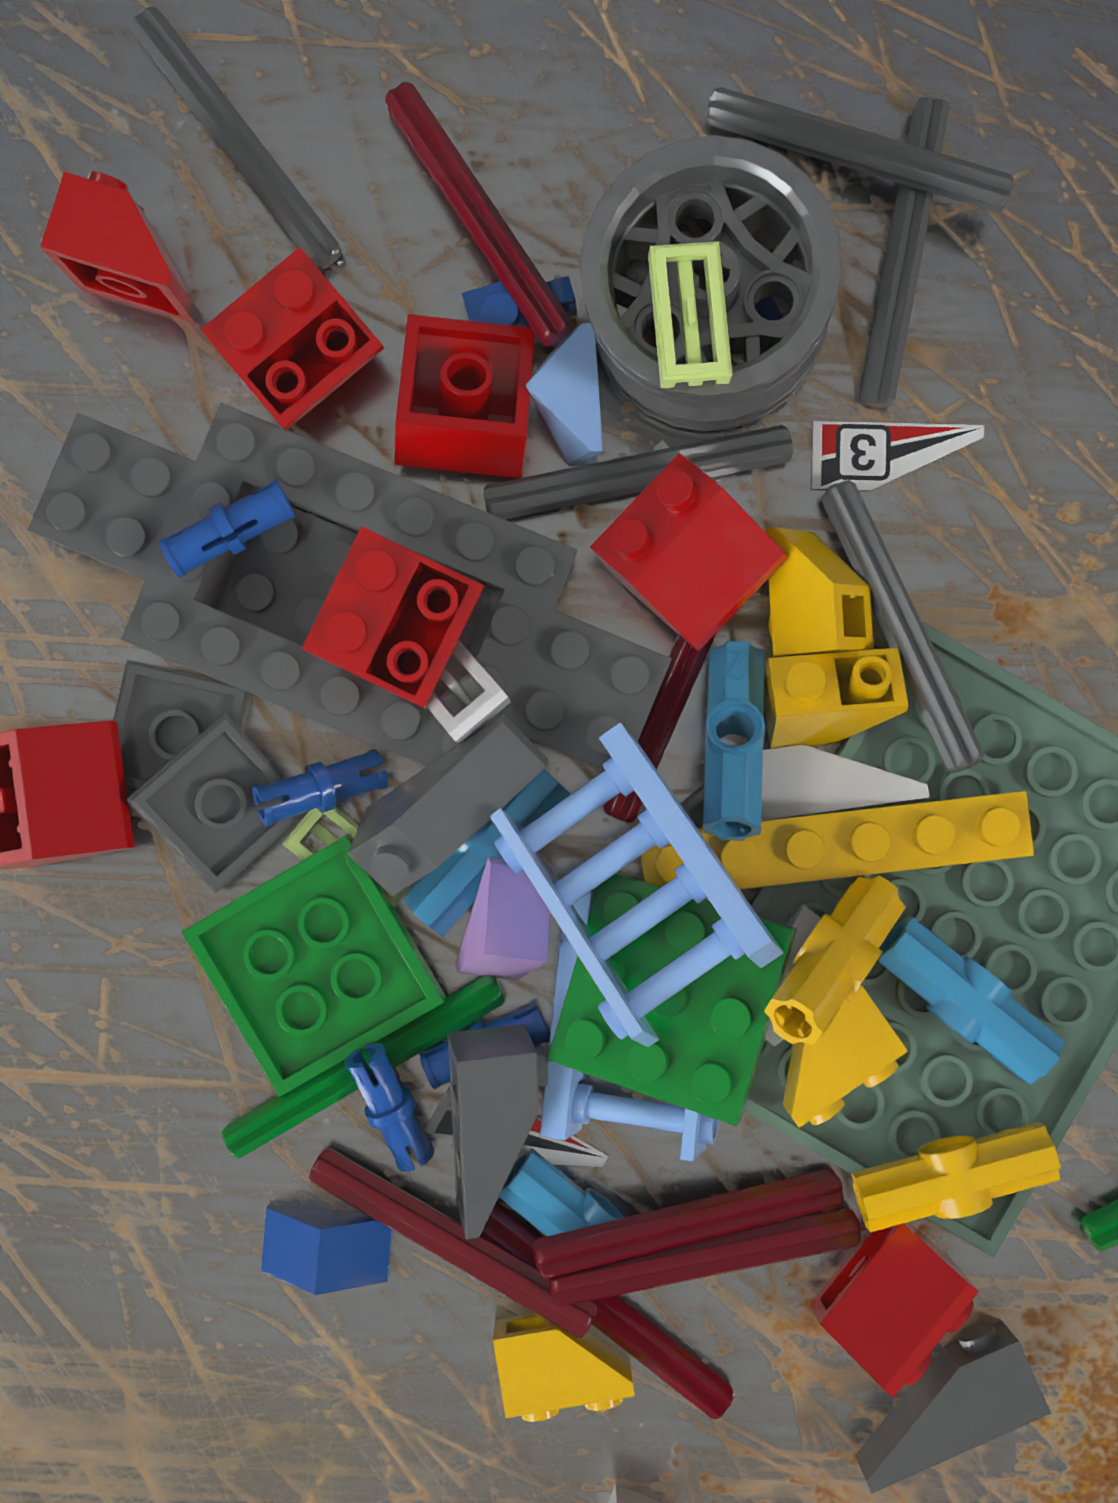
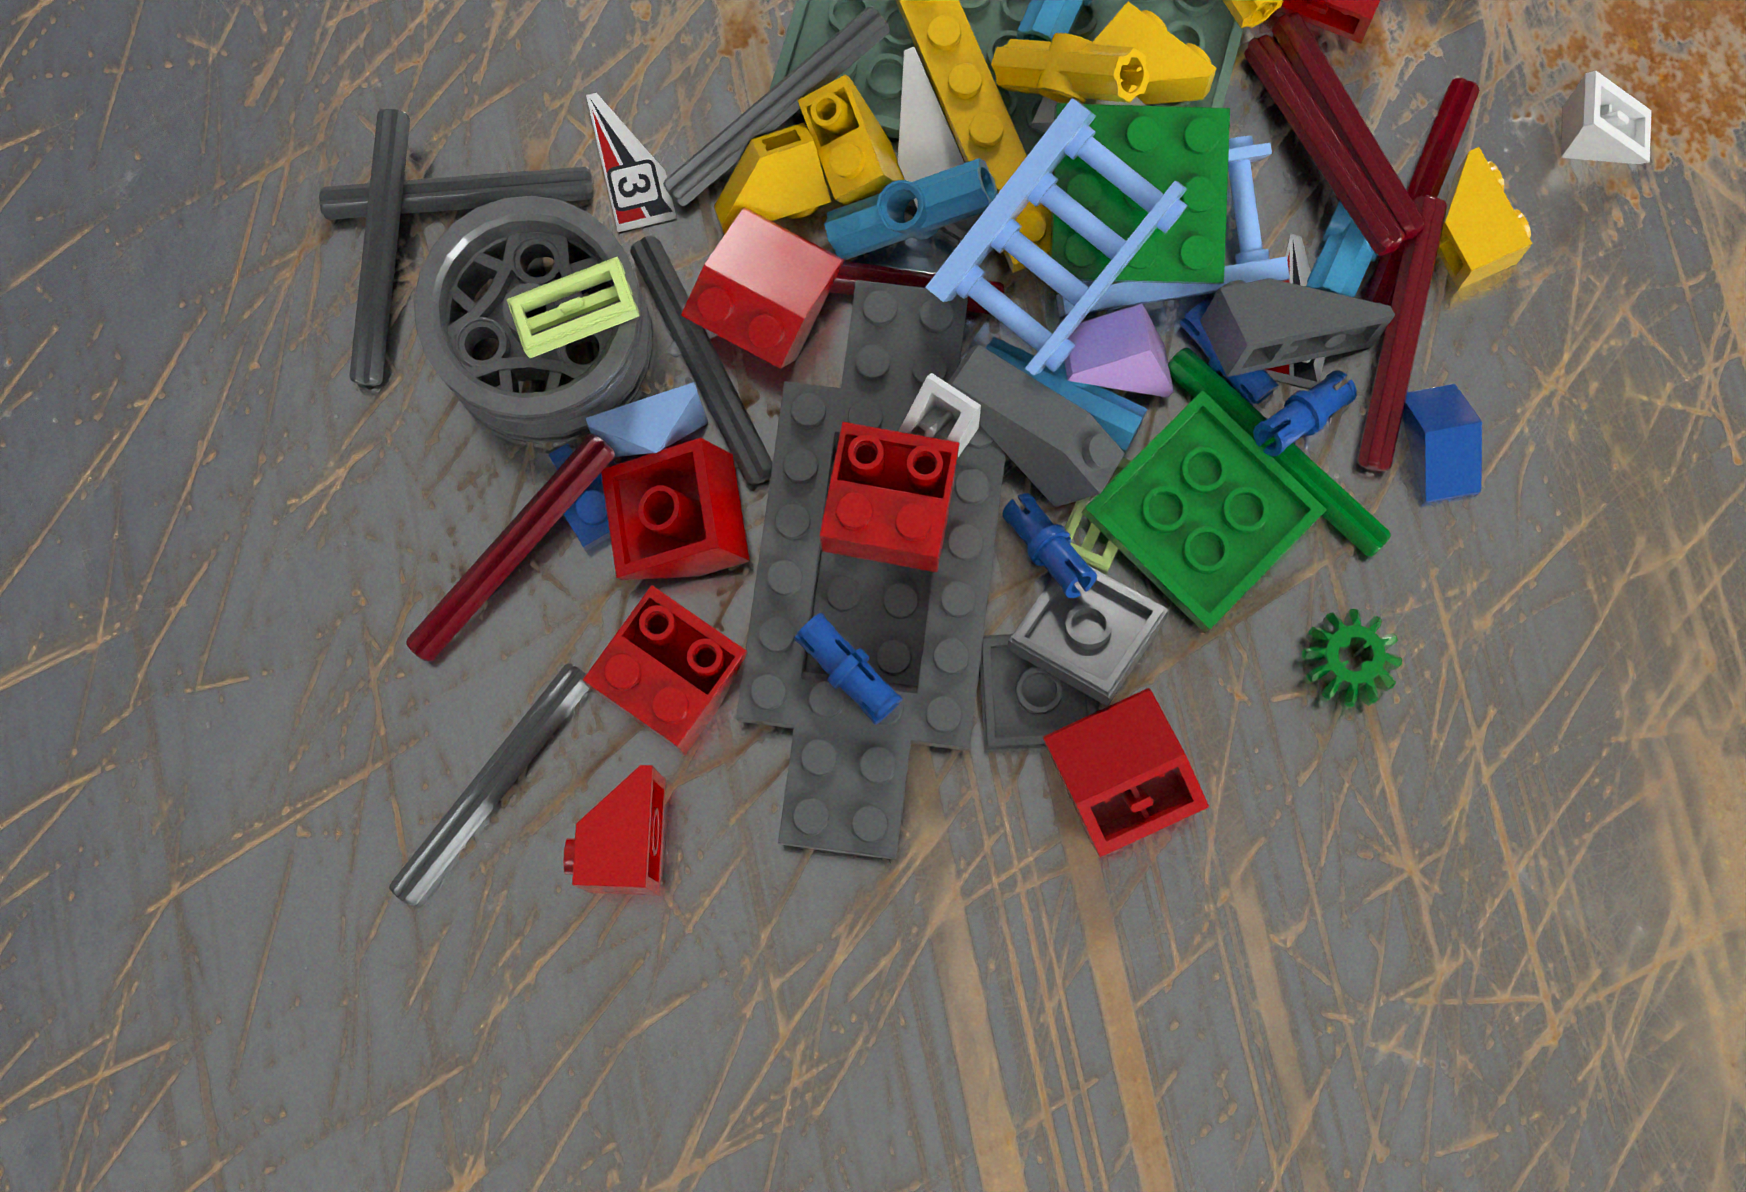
camera: 100 degrees left, 10 degrees down
none -> green gear [1299,609,1402,709]

